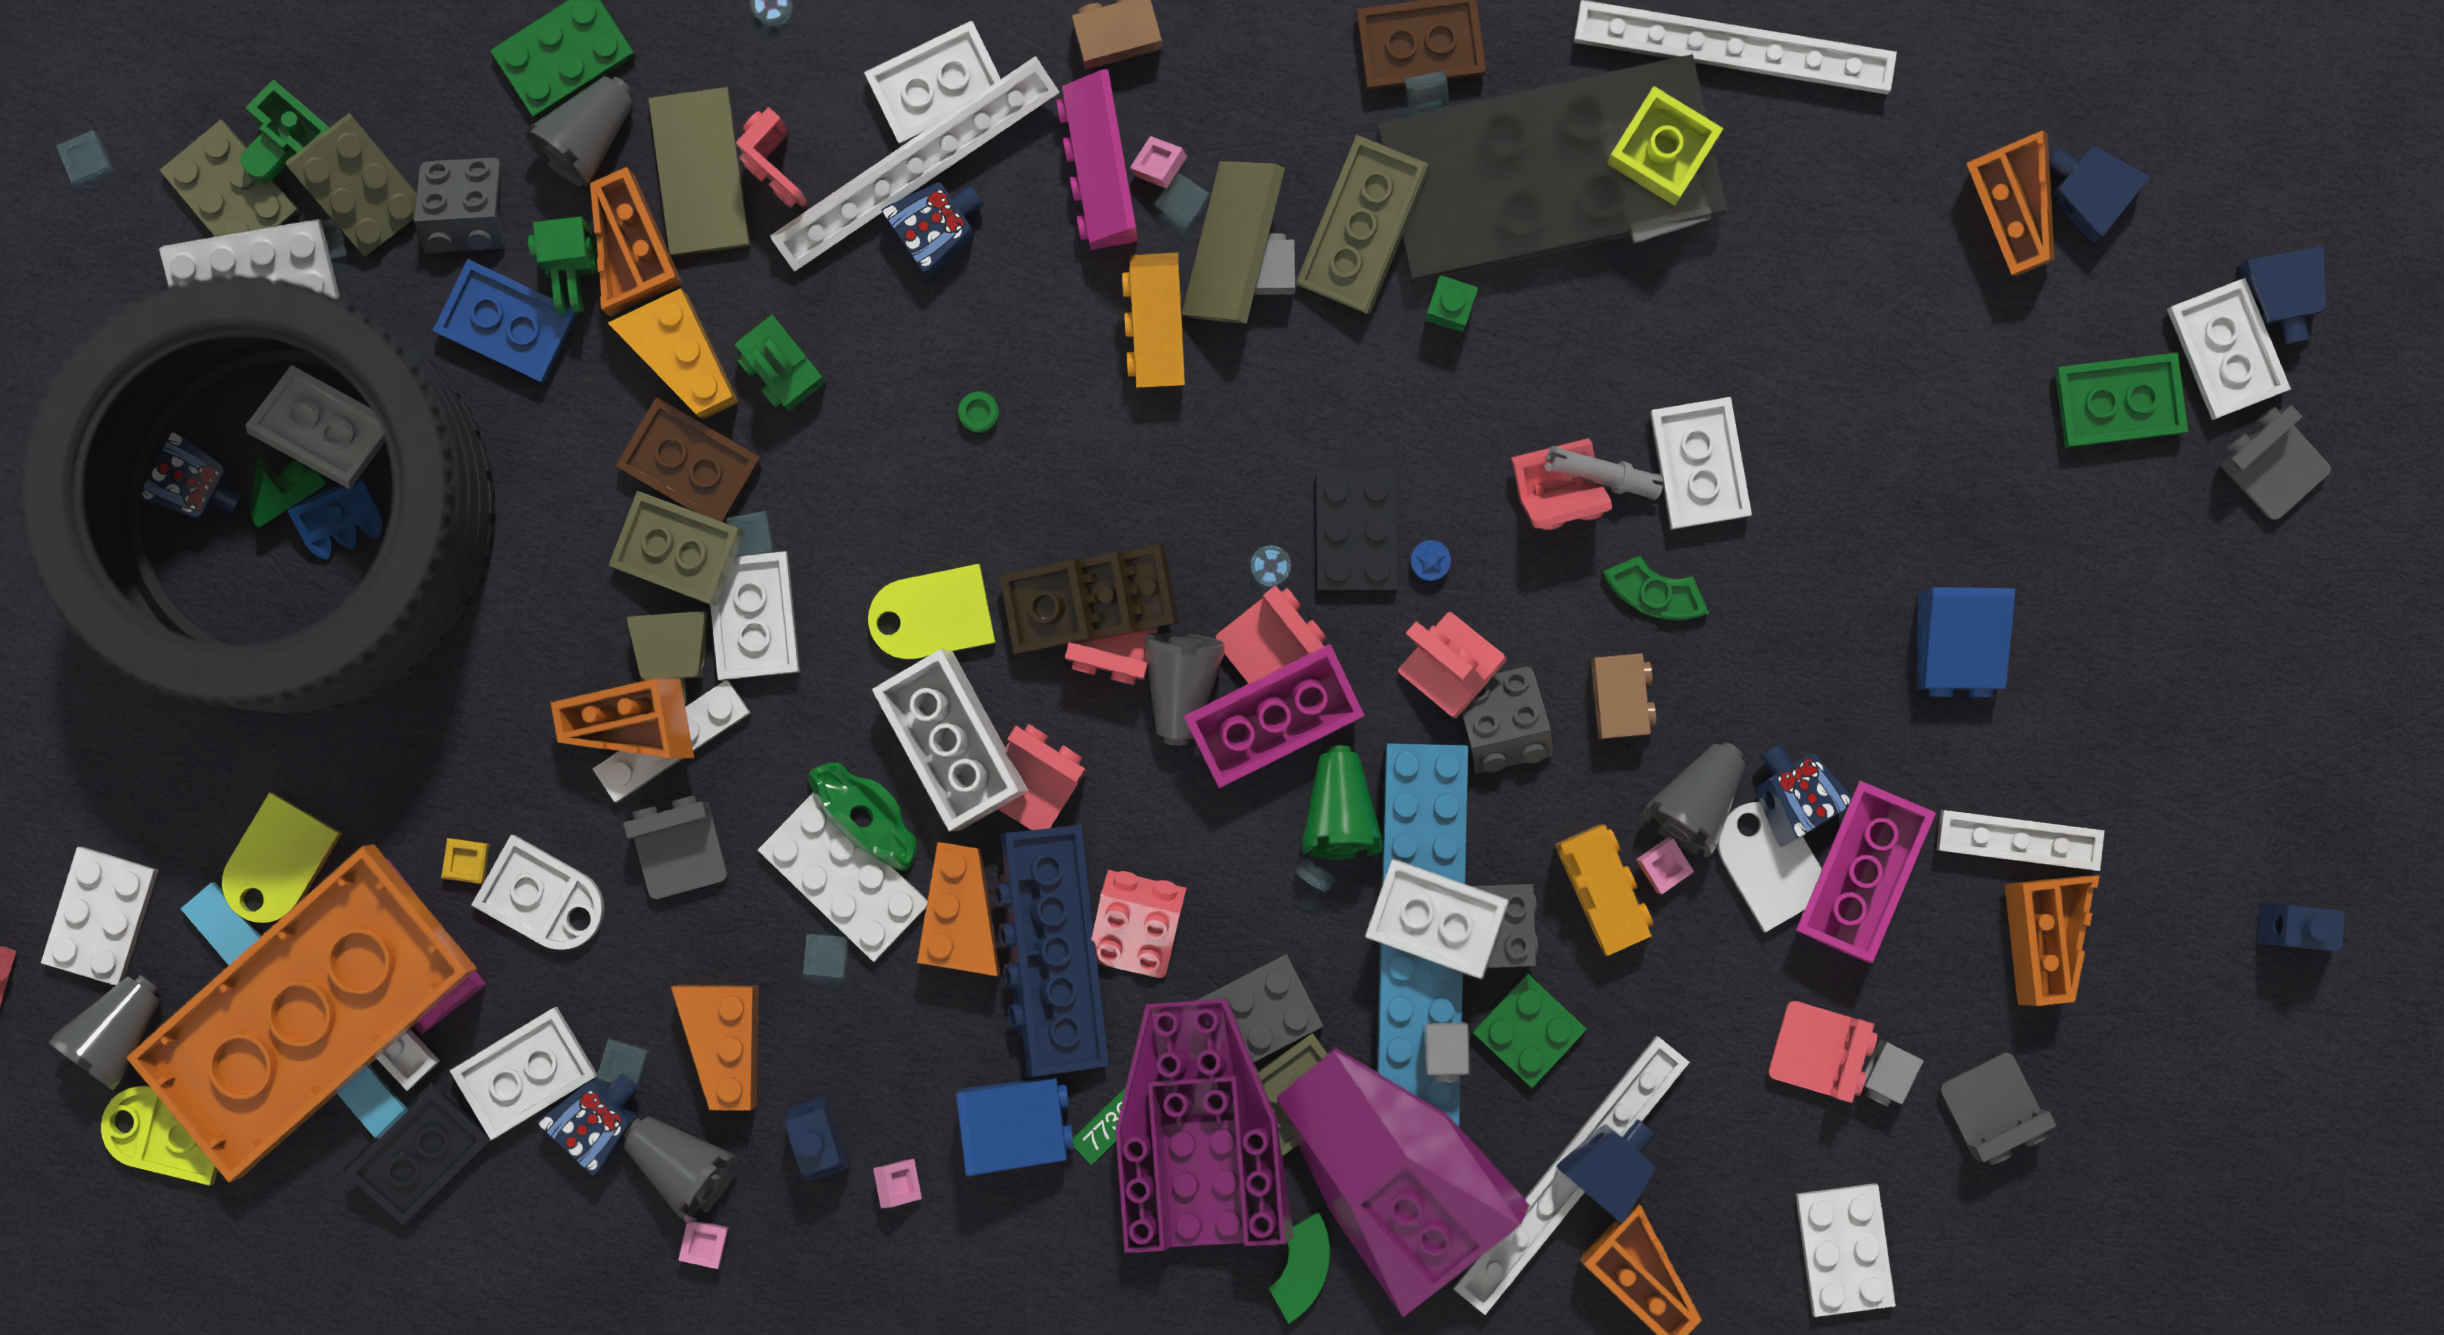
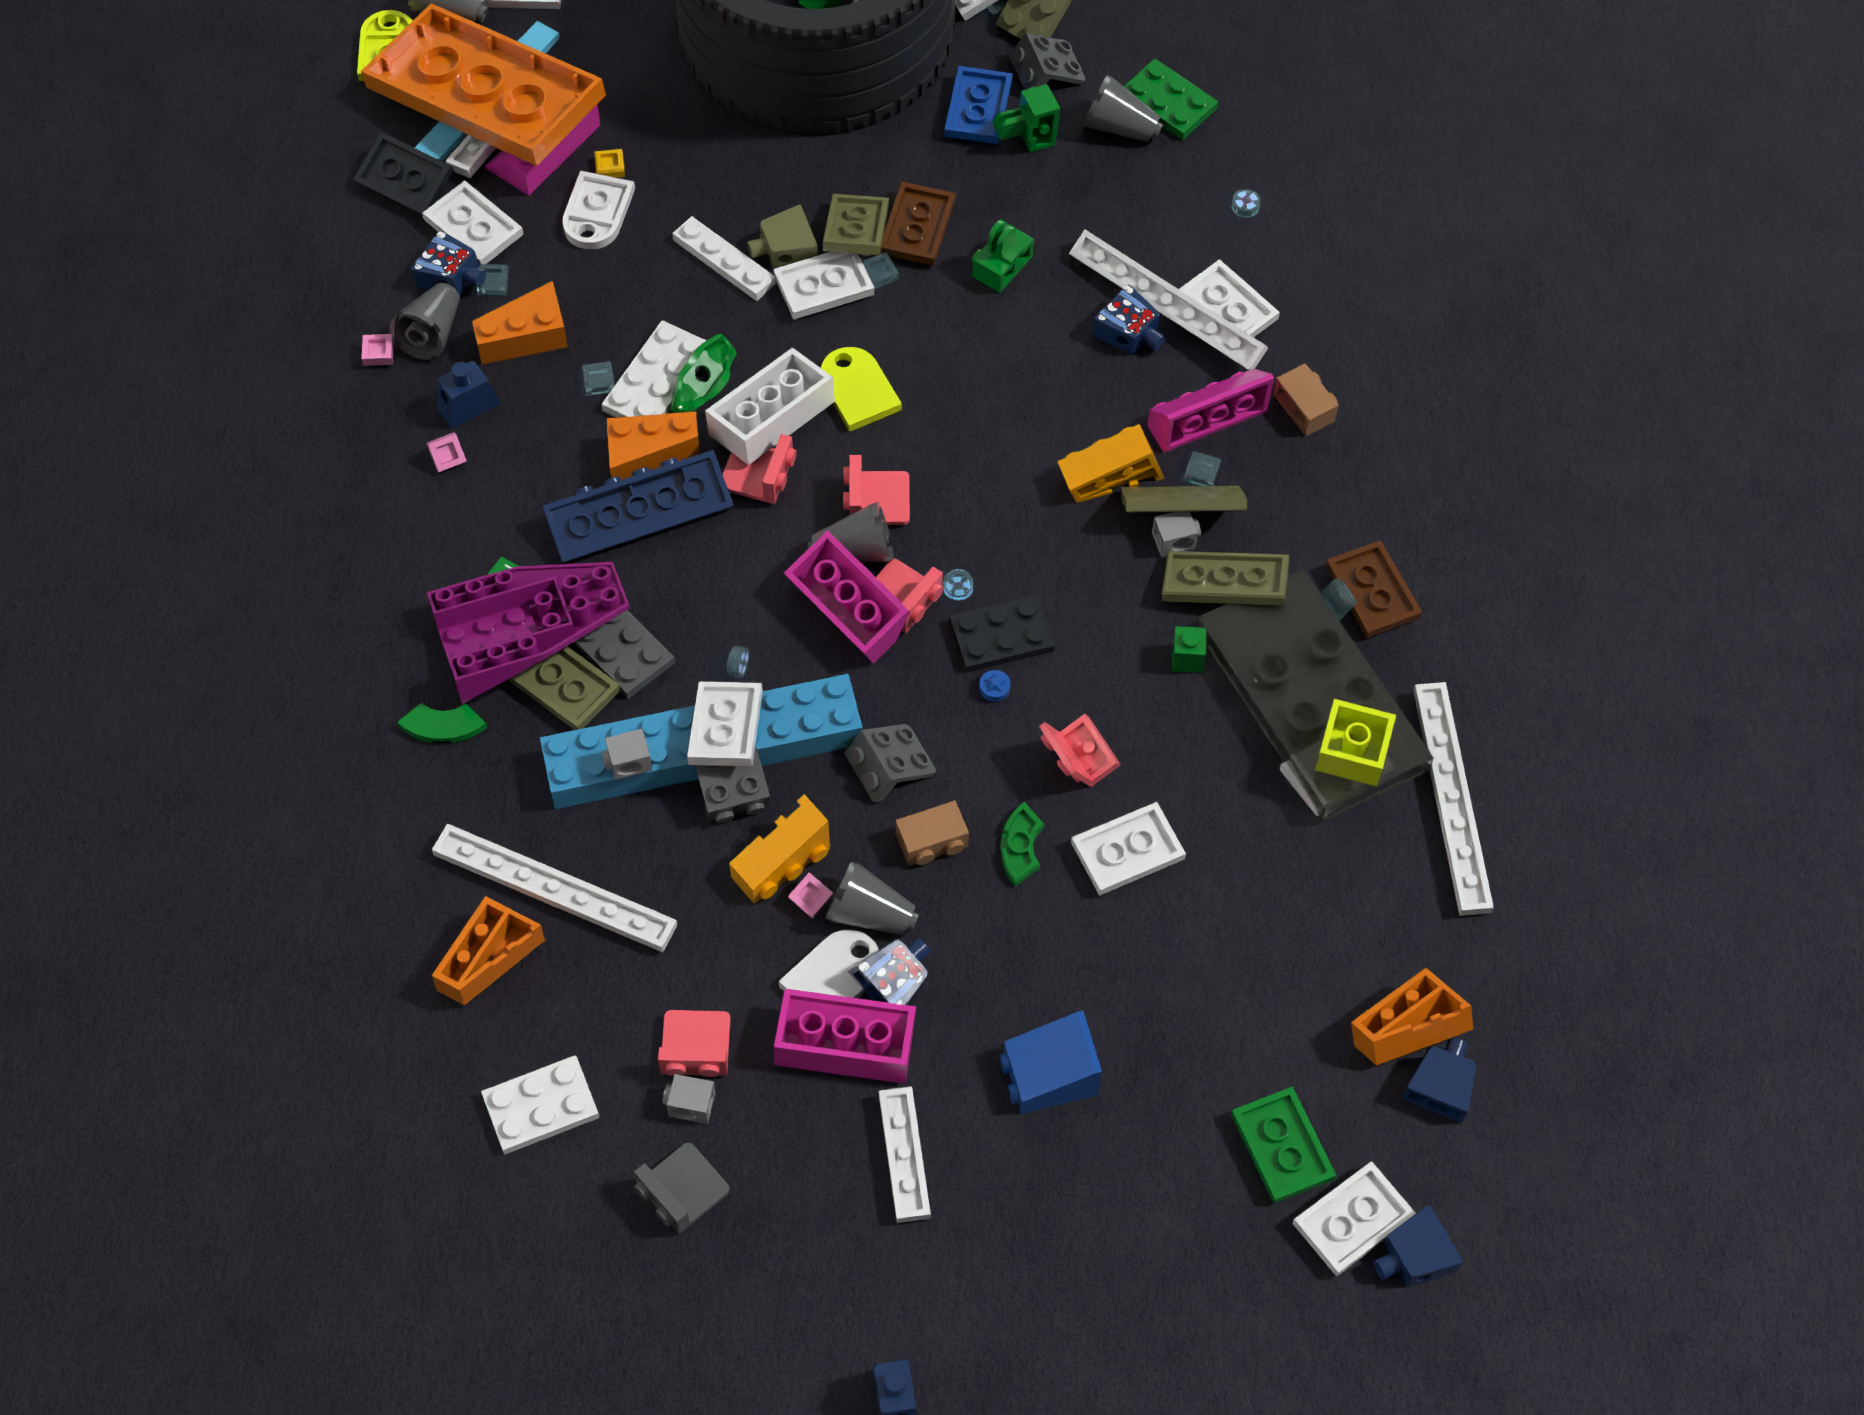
camera: 70 degrees right, 25 degrees down
neon yellow tile [222,793,342,923] -> none
orange wedge [551,678,694,759] -> none
orange wedge [590,167,682,316] -> none
light orange wedge [608,288,739,420] -> none
dark grey bracket [623,796,728,899] -> none
olive tile [648,87,751,257] -> none
coral bracket [736,107,809,209] -> none
blue slope [956,1076,1074,1176] -> none
green tile [958,392,999,433] -> none
dark brown slope [1000,544,1179,655] -> none
coral bracket [1091,870,1186,978] -> none
bright pink plate [1130,136,1187,189] -> none
magenta wedge [1276,1048,1530,1317] -> none
green cone [1302,745,1383,859] -> none
coral bracket [1398,612,1507,718] -> none
green plate [1472,973,1587,1088] -> none
light grey pin [1545,446,1663,500] -> none
dark blue torso [1556,1119,1656,1223] -> none
orange wedge [2005,876,2100,1006] -> none
dark grey bracket [2219,405,2331,520] -> none

